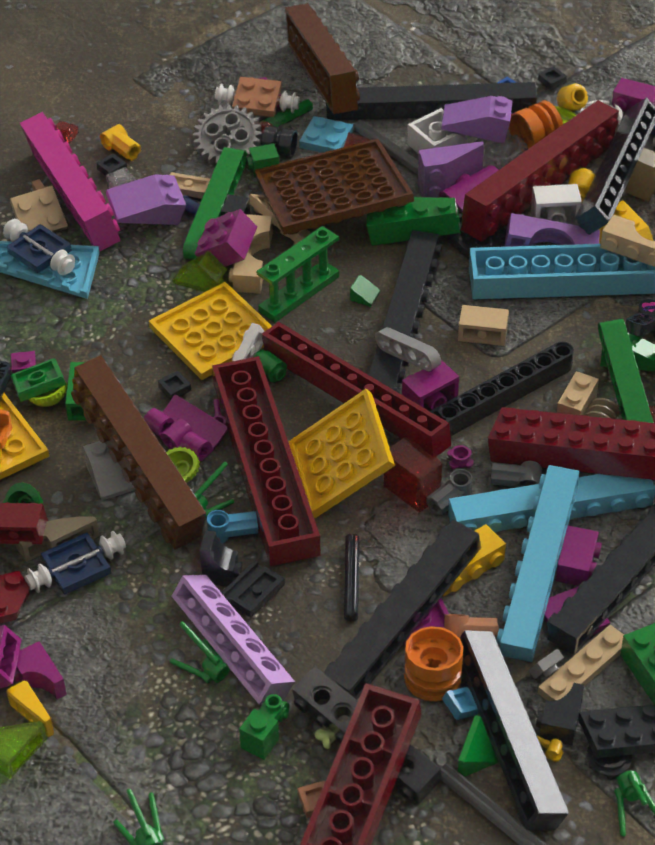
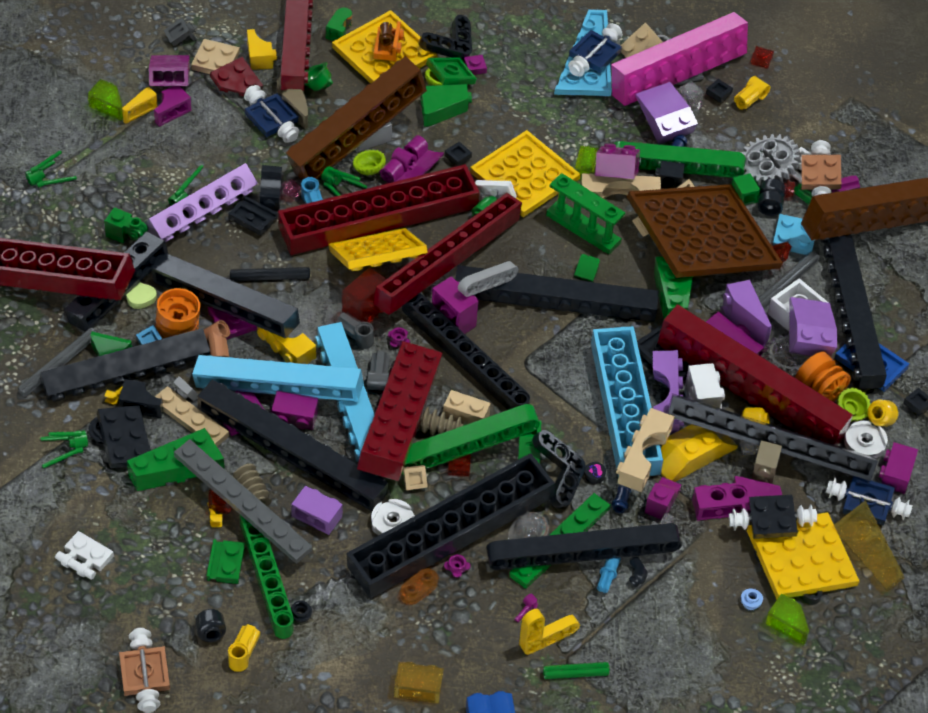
camera: 80 degrees right, 5 degrees up
tan plate [170,172,210,199] -> none
tan brick [458,305,509,346] -> none

